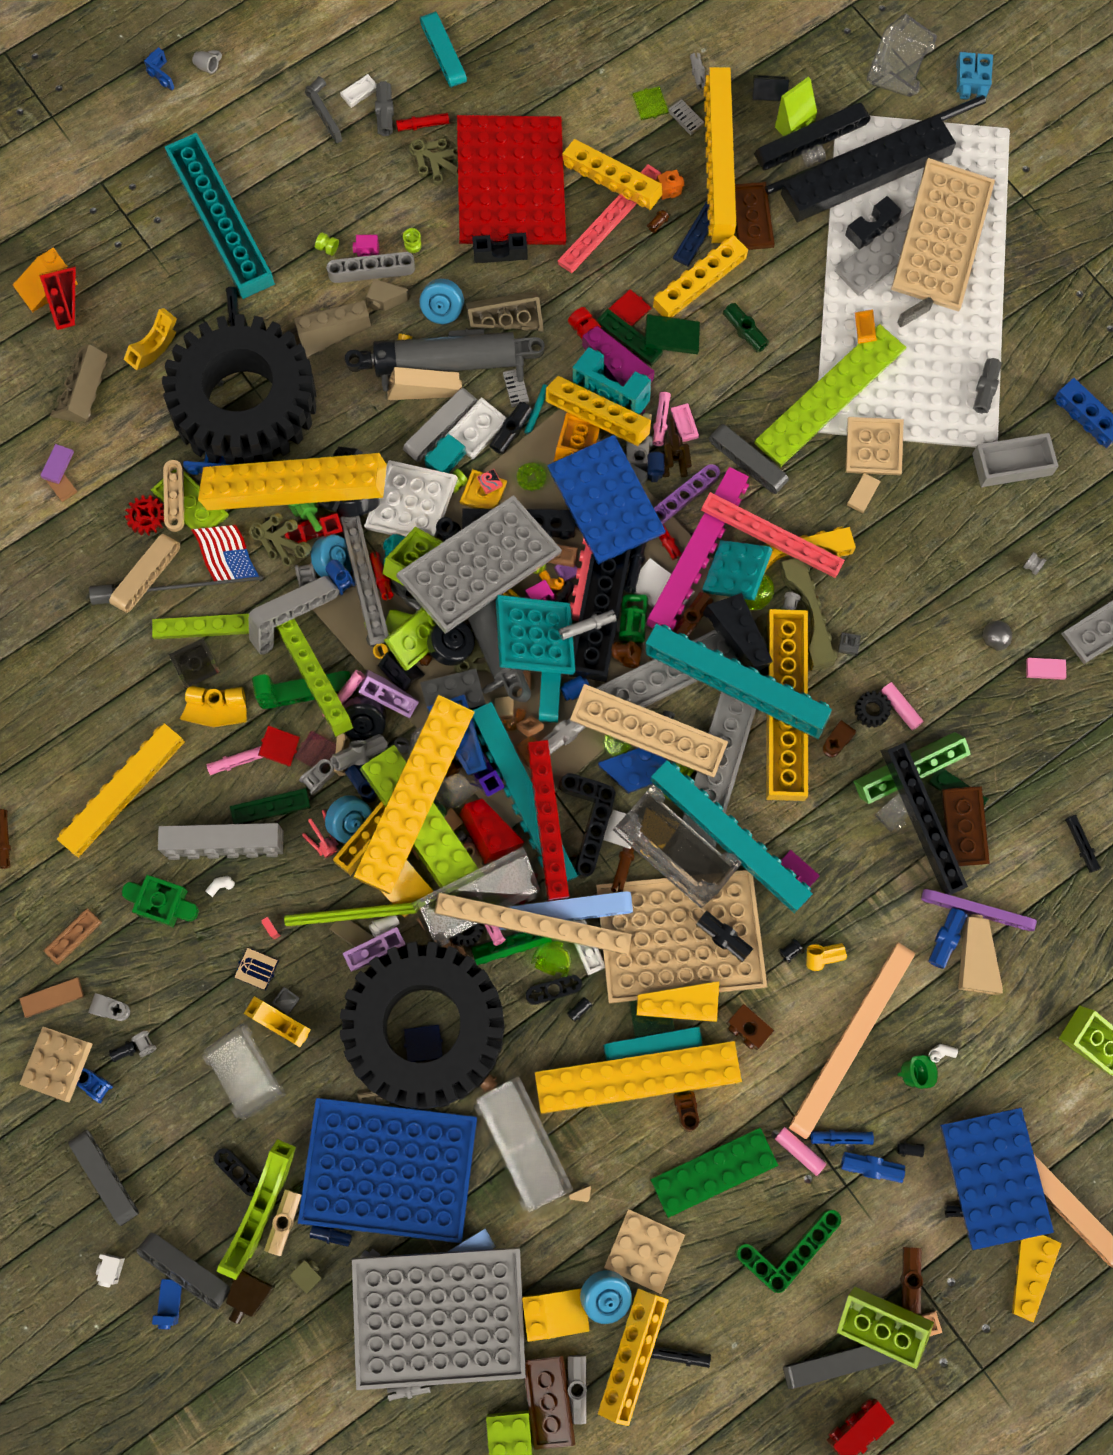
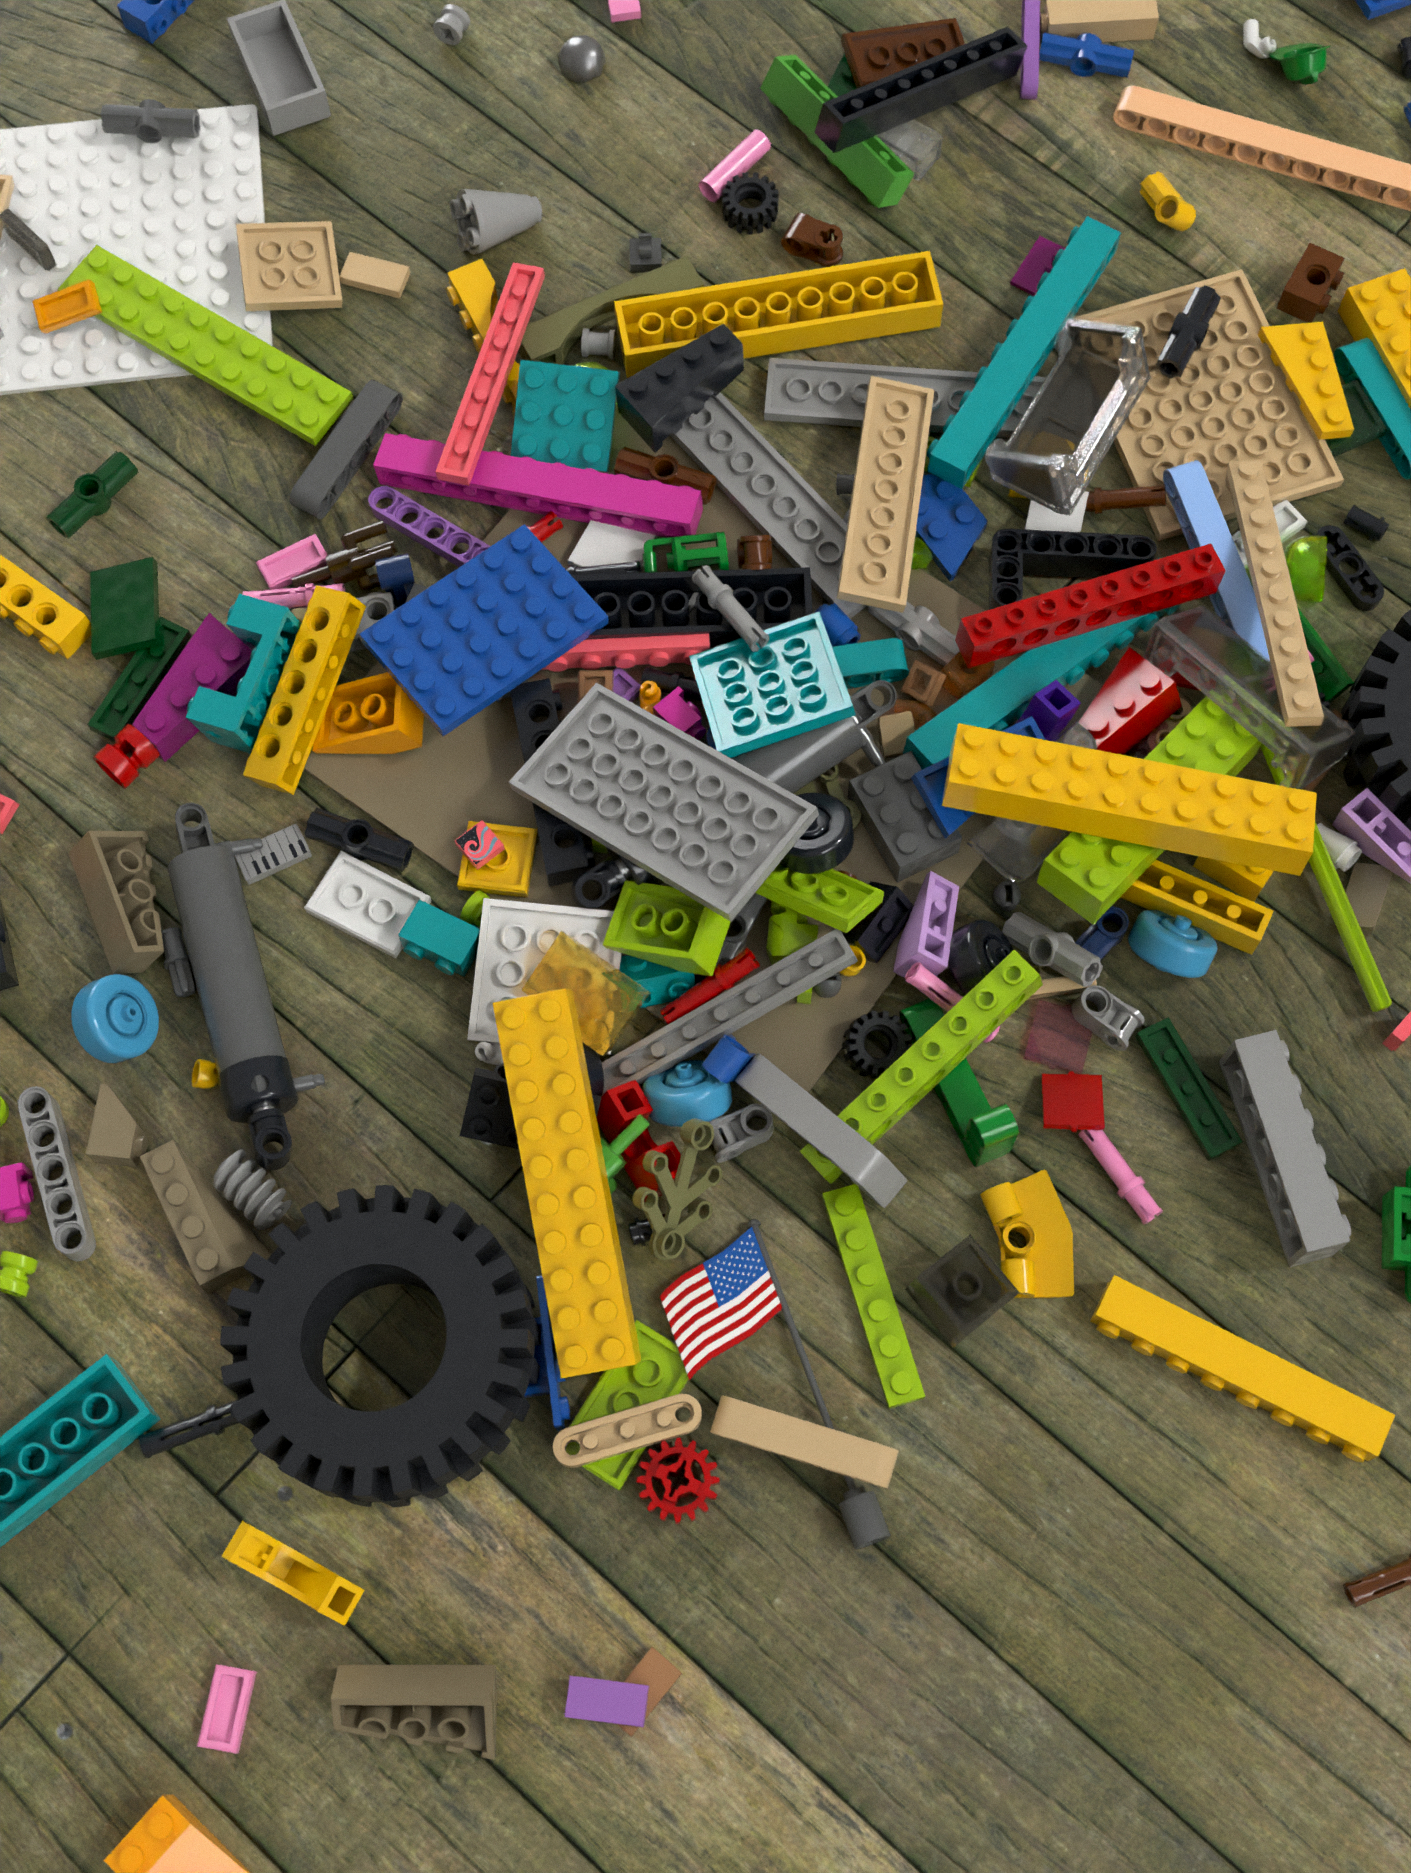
camera: 100 degrees left, 5 degrees down
red wedge [39,265,76,330] -> none
white arm [205,876,235,897] -> none
coral plant [302,810,339,858] -> none
tan slope [387,367,462,400] -> none
light grey beam [403,388,478,462] -> none
clear neon green gear [517,463,546,492] -> none
teal bar [524,384,548,435] -> none
red piece [609,289,651,327] -> none
teal brick [645,624,832,739] -> none
black bush [778,938,804,964] -> none
none -> bright pink tile [197,1664,257,1753]
none -> light grey piece [213,1149,292,1230]
none -> light grey cone [450,189,542,254]
none -> clear yellow slope [522,931,651,1056]
none -> black tyre [842,1010,912,1079]

